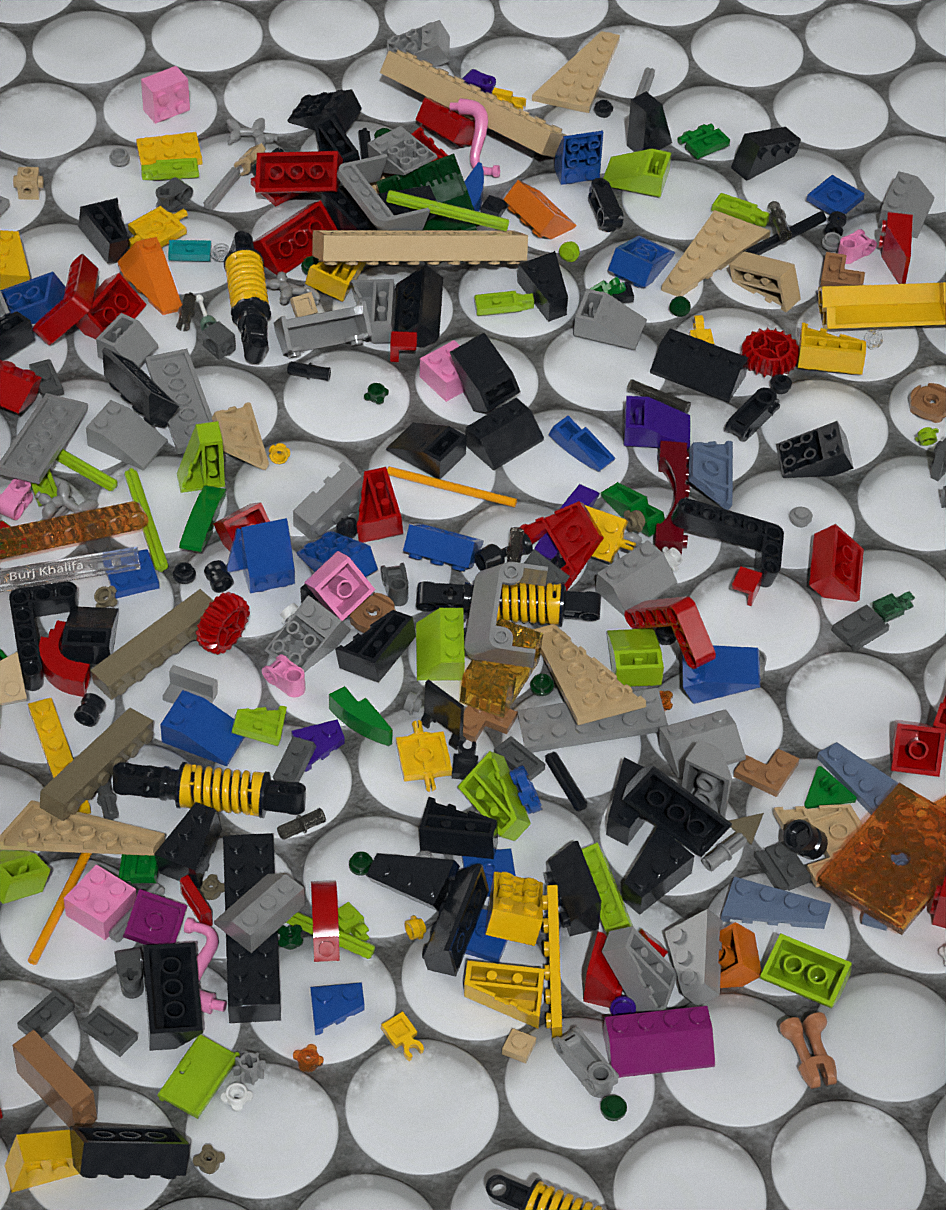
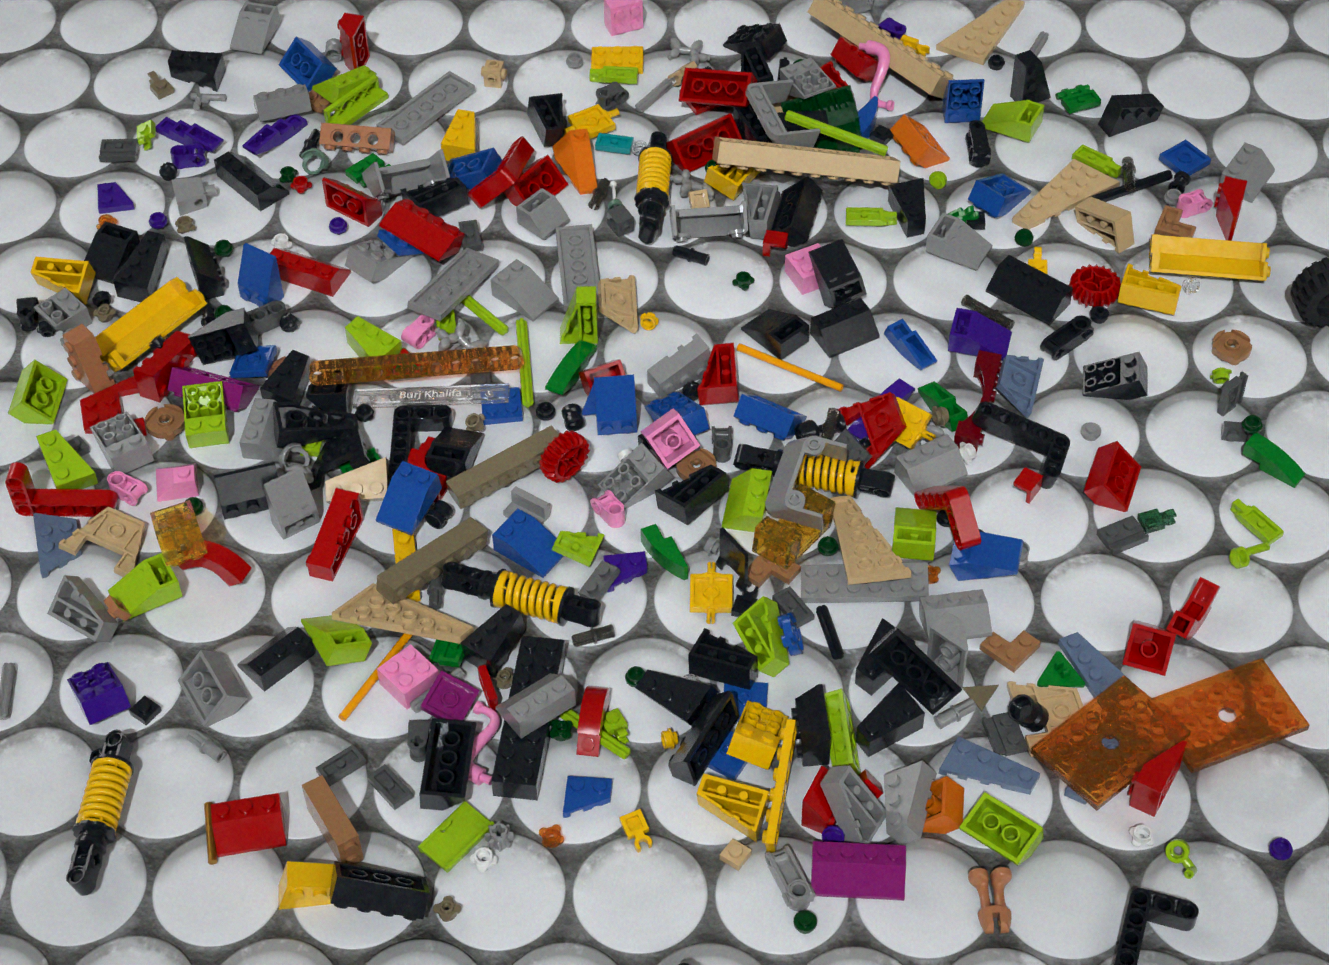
camera: 15 degrees right, 0 degrees up
black slope [102,348,179,427] -> none
none -> blue slope [376,461,442,536]

